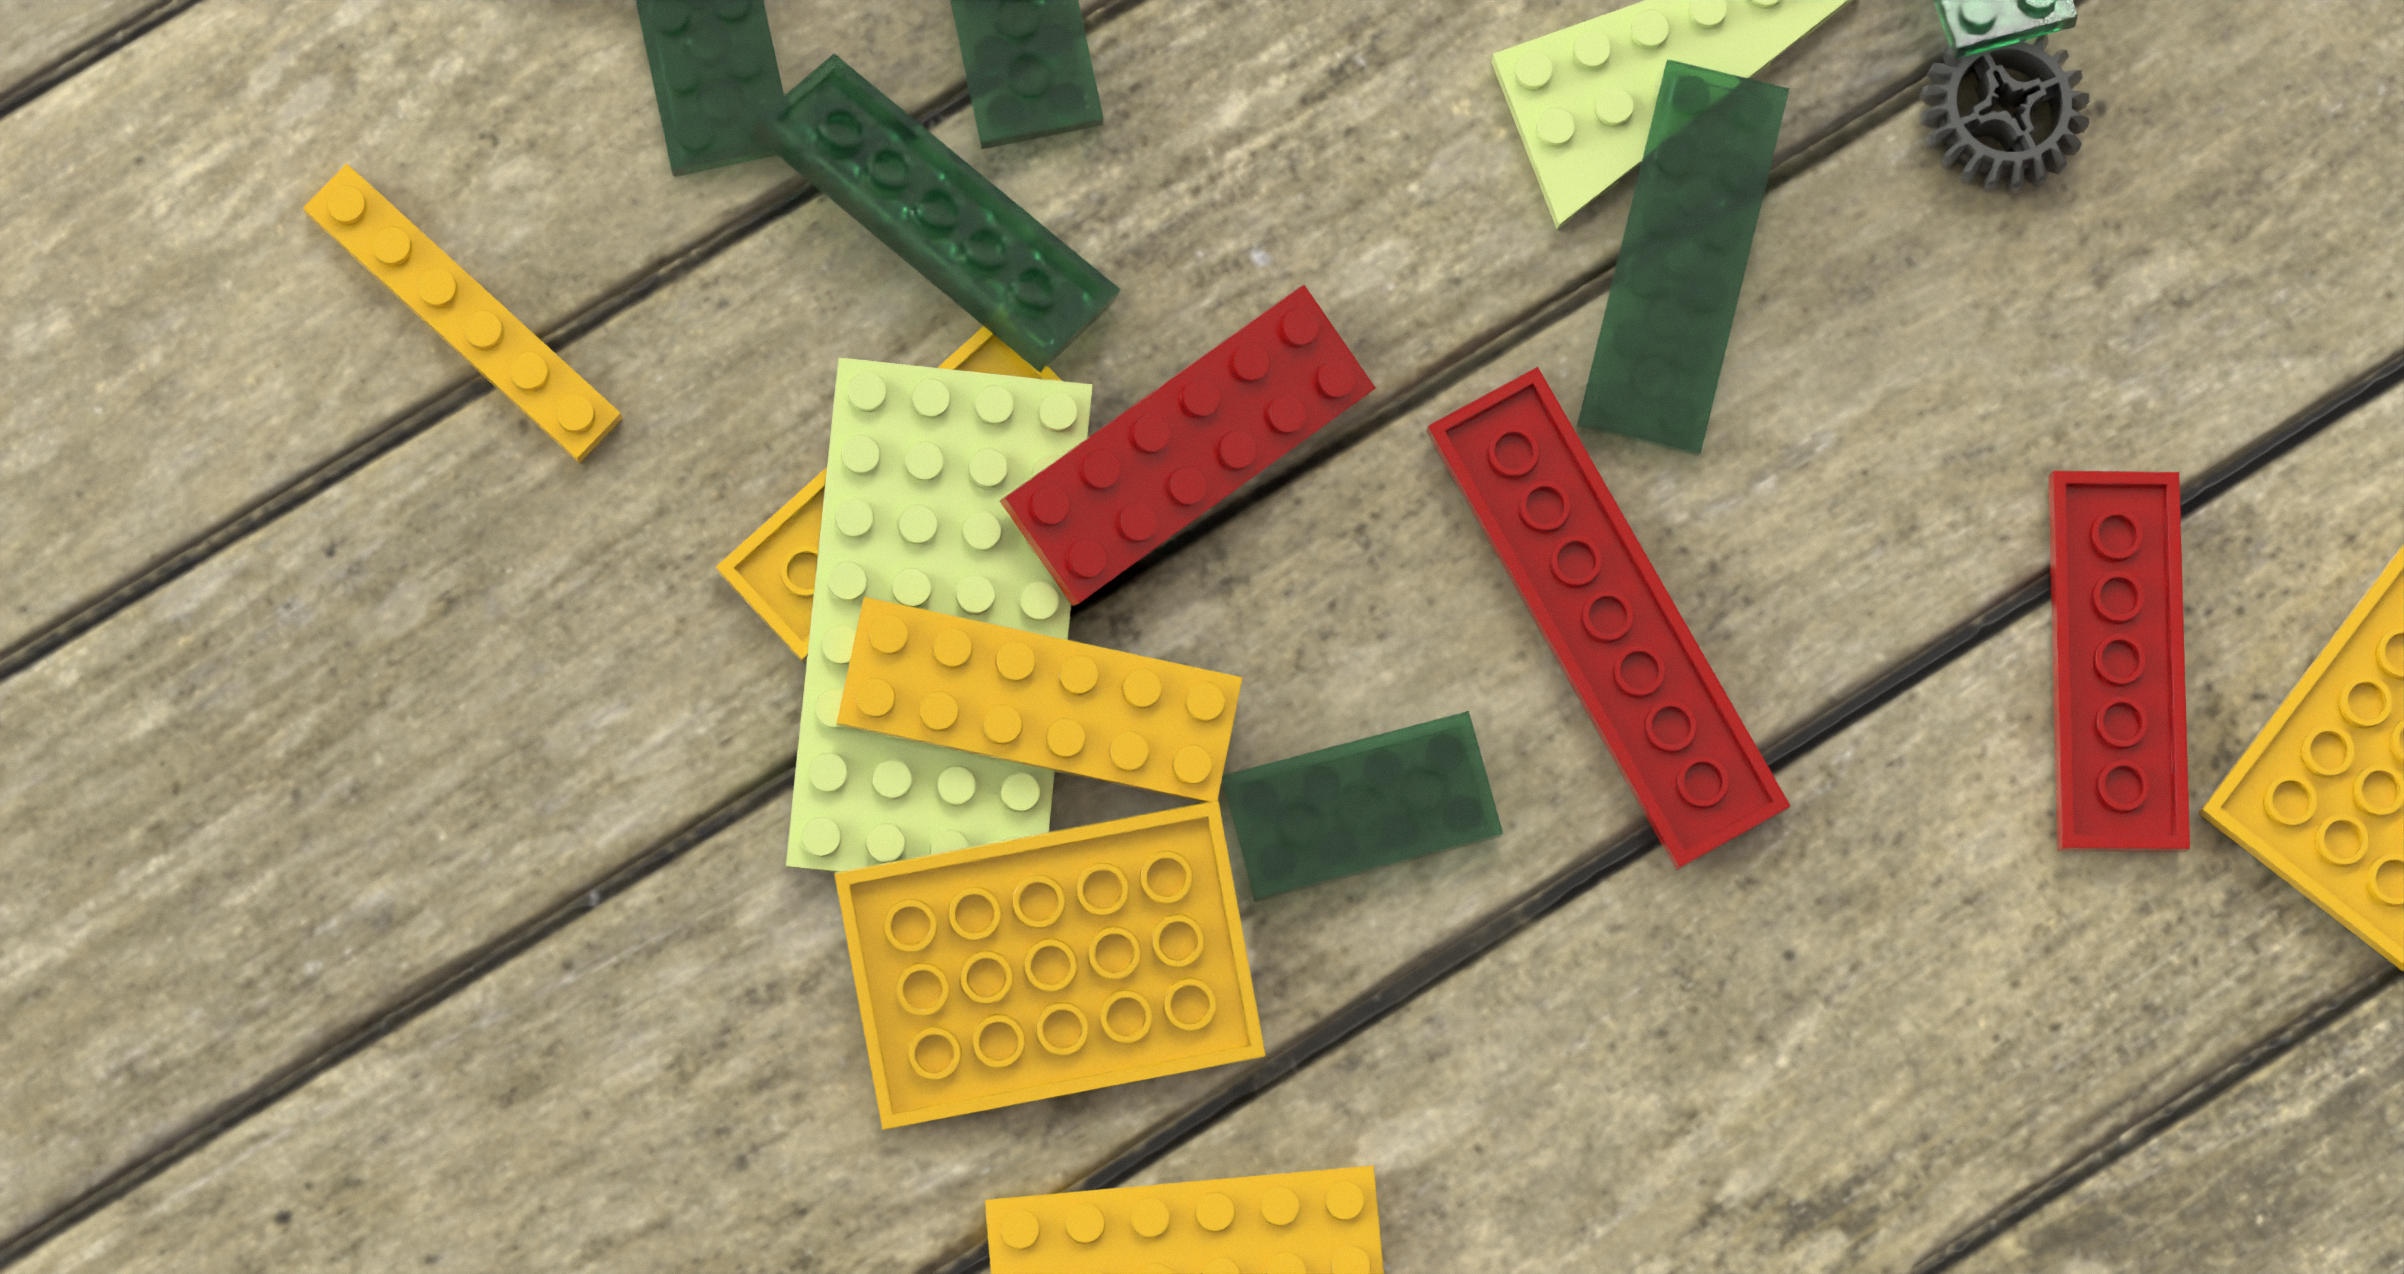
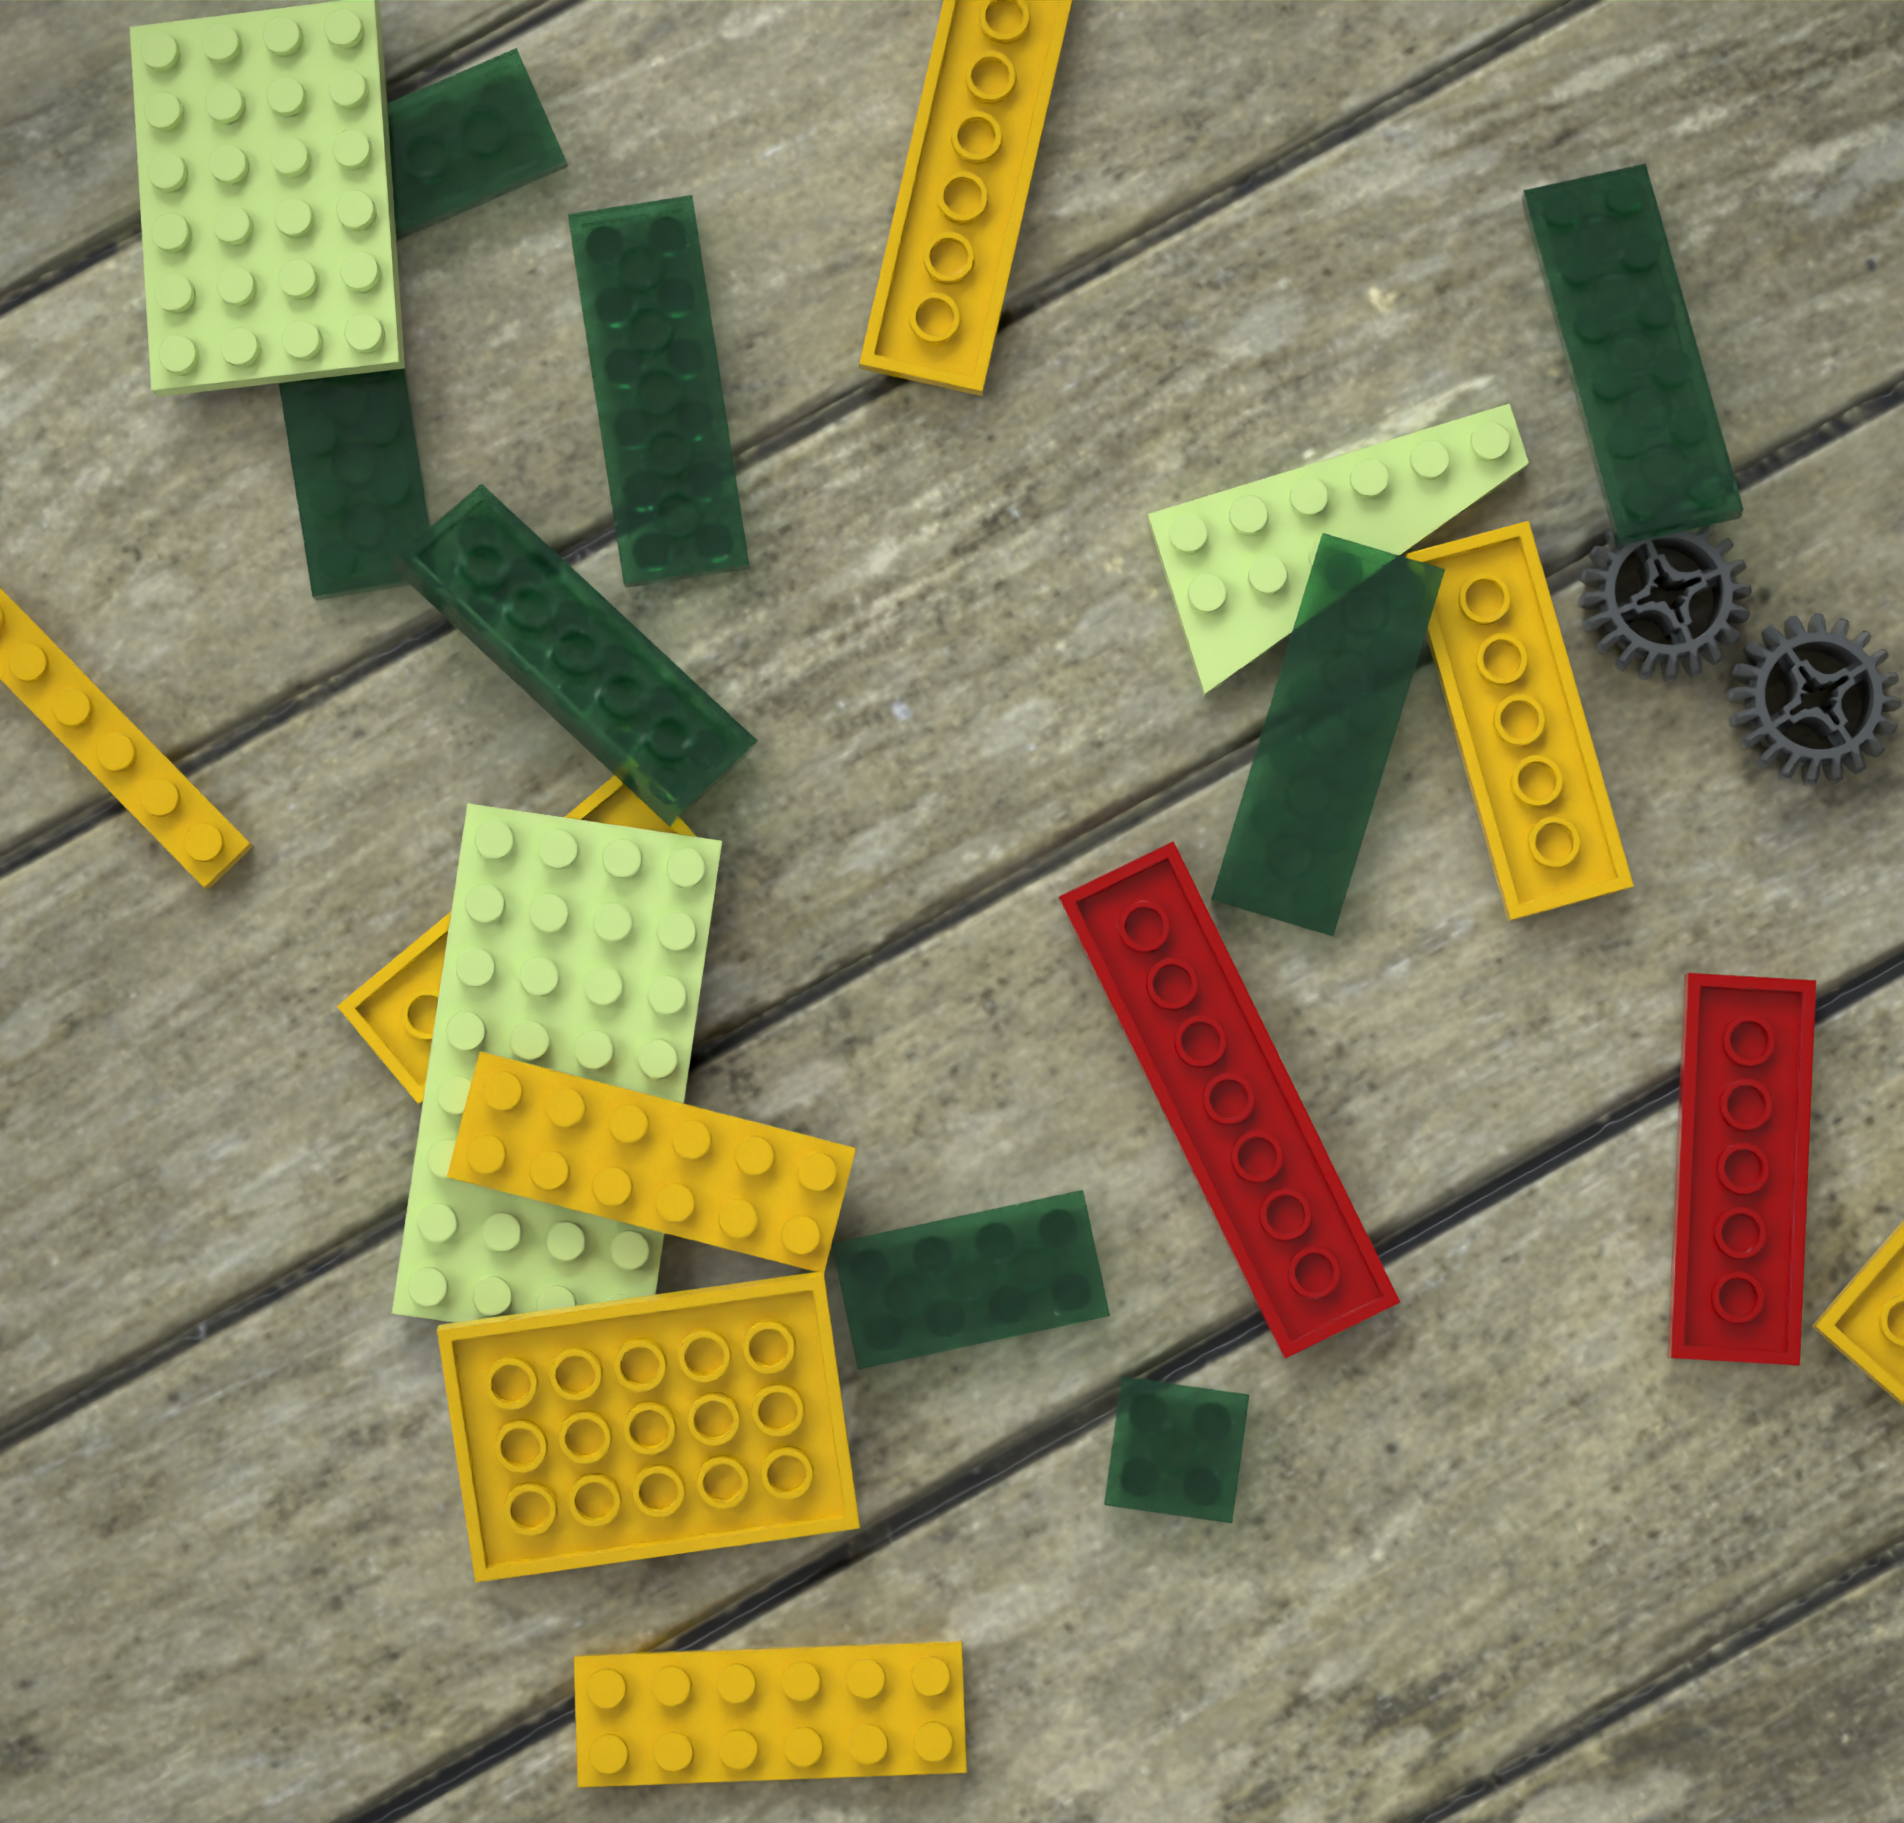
camera: 10 degrees right, 5 degrees up
red plate [999,284,1376,606] -> none
none -> clear green plate [1103,1376,1250,1523]
none -> yellow plate [1404,520,1634,922]
none -> dark grey gear [1726,613,1902,786]

